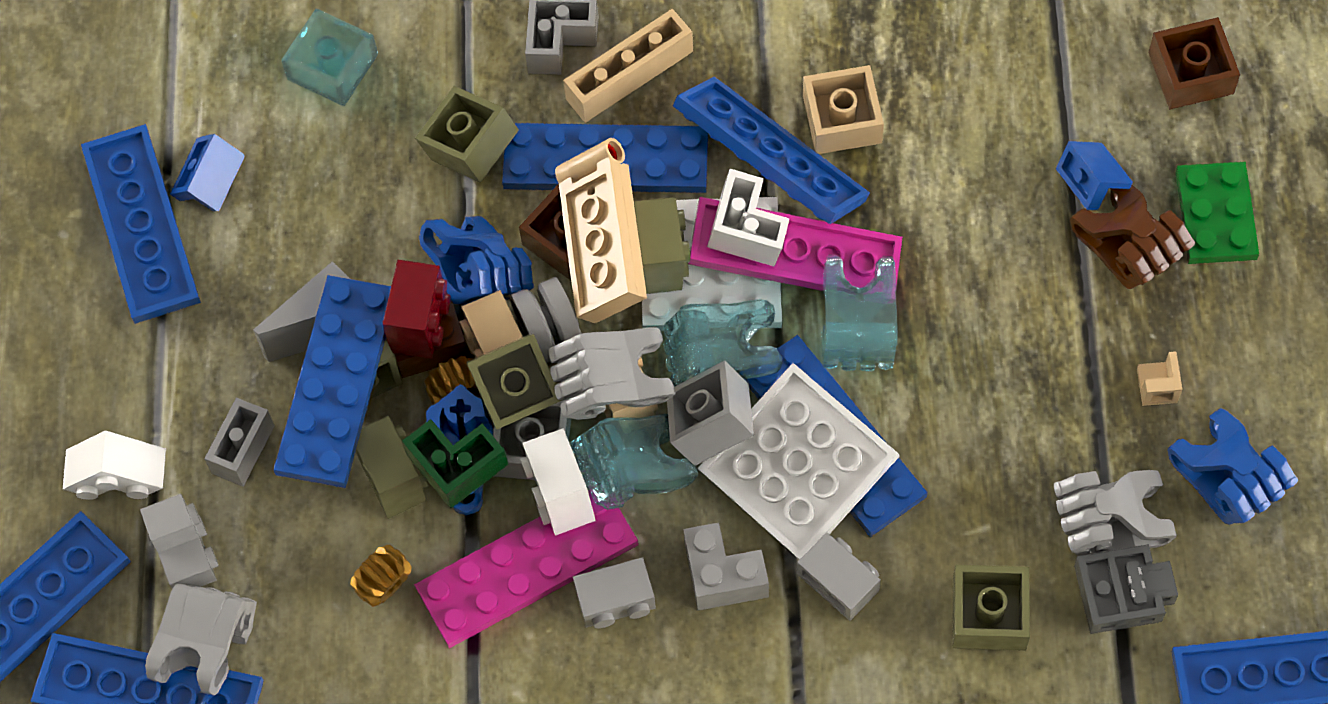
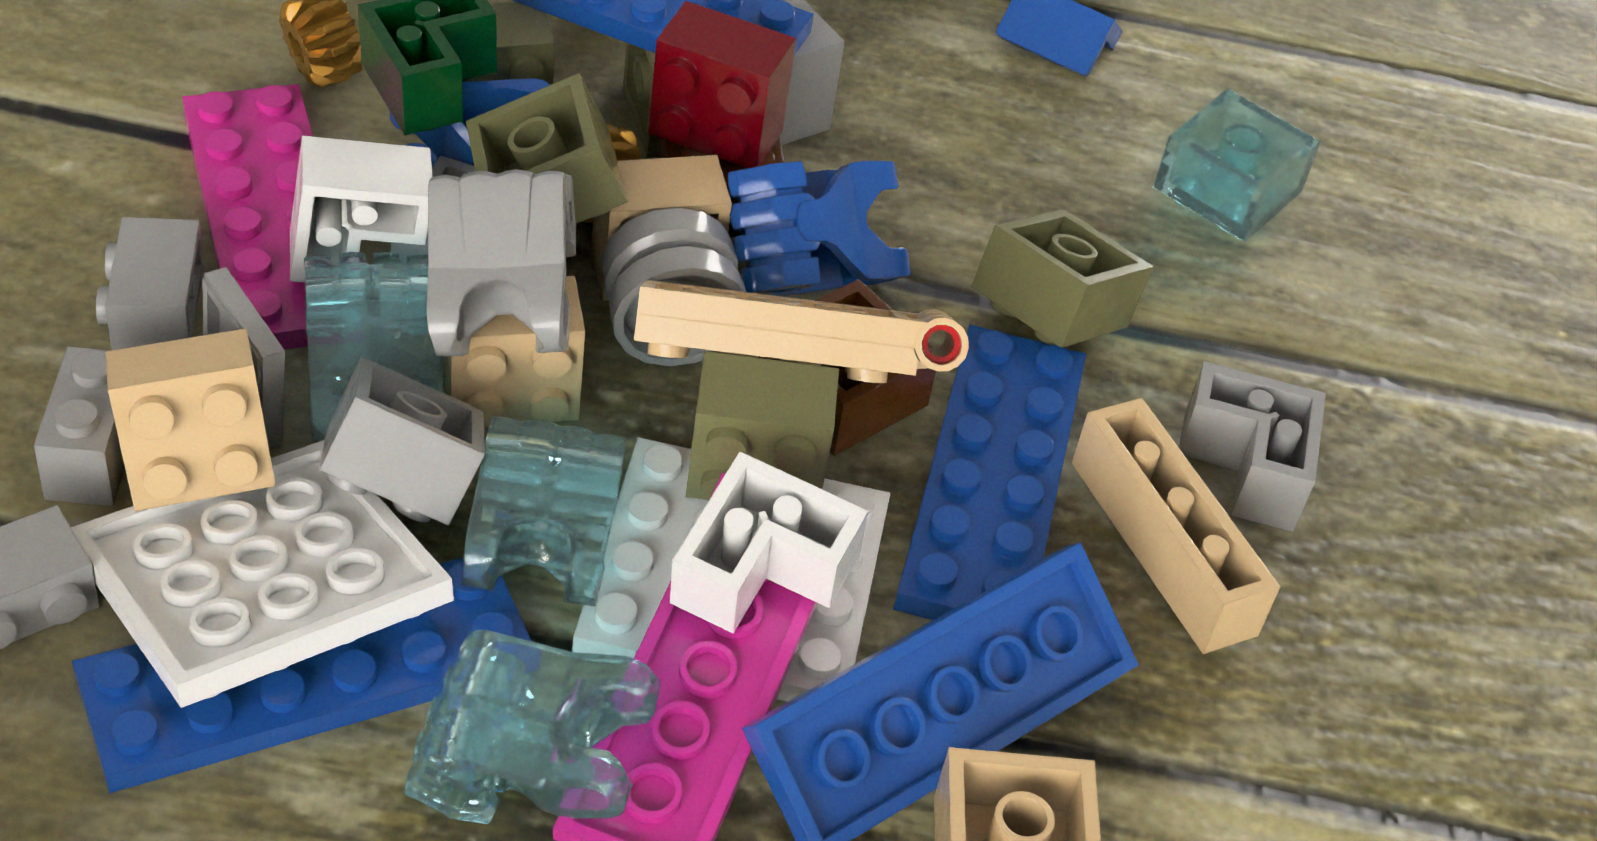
camera: 90 degrees right, 20 degrees down
none -> tan brick [105,328,276,511]
none -> light grey tile [203,267,285,450]

